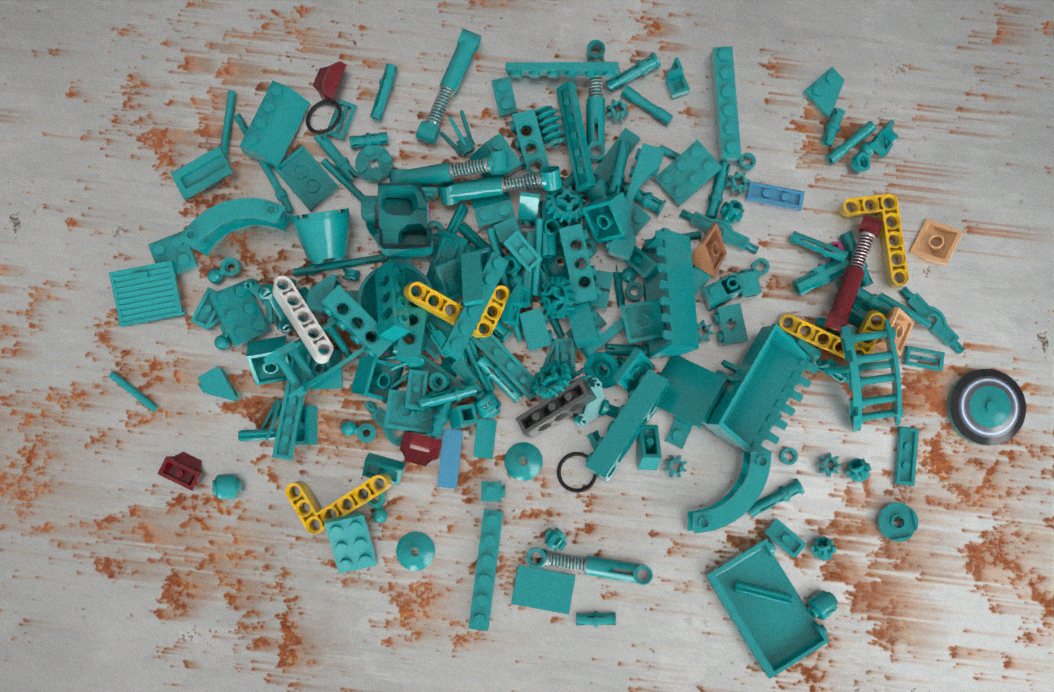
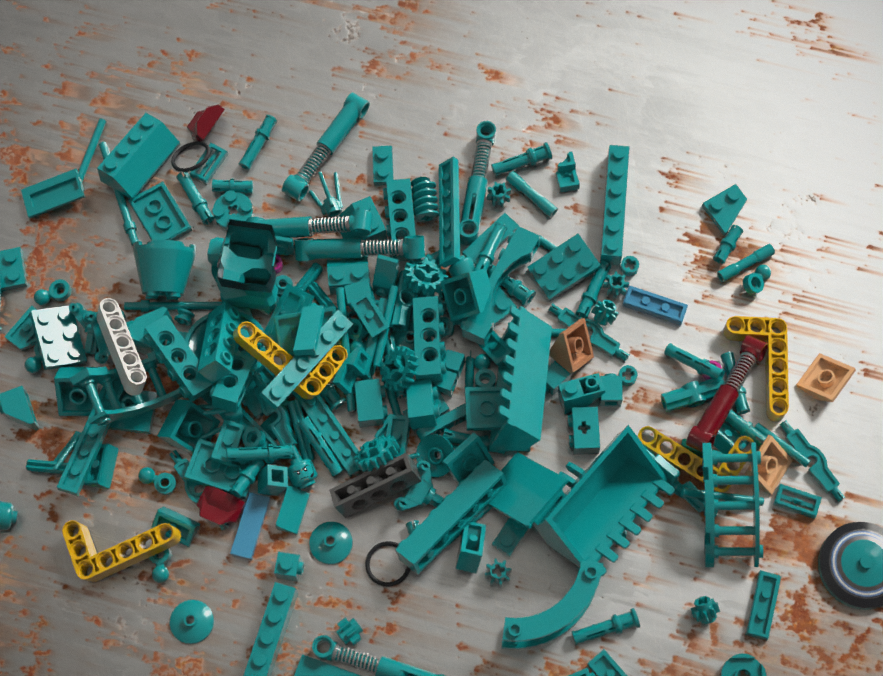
camera: 15 degrees right, 15 degrees down
teal fence [179,198,294,257] -> none
teal bar [321,158,365,202] -> none
teal plate [324,511,377,574] -> none
teal plate [505,62,620,78] -> none
teal gear [697,320,714,344] -> none
teal bush [779,447,798,465] -> none
teal gear [815,453,842,477] -> none
teal slope [870,119,899,158] -> none

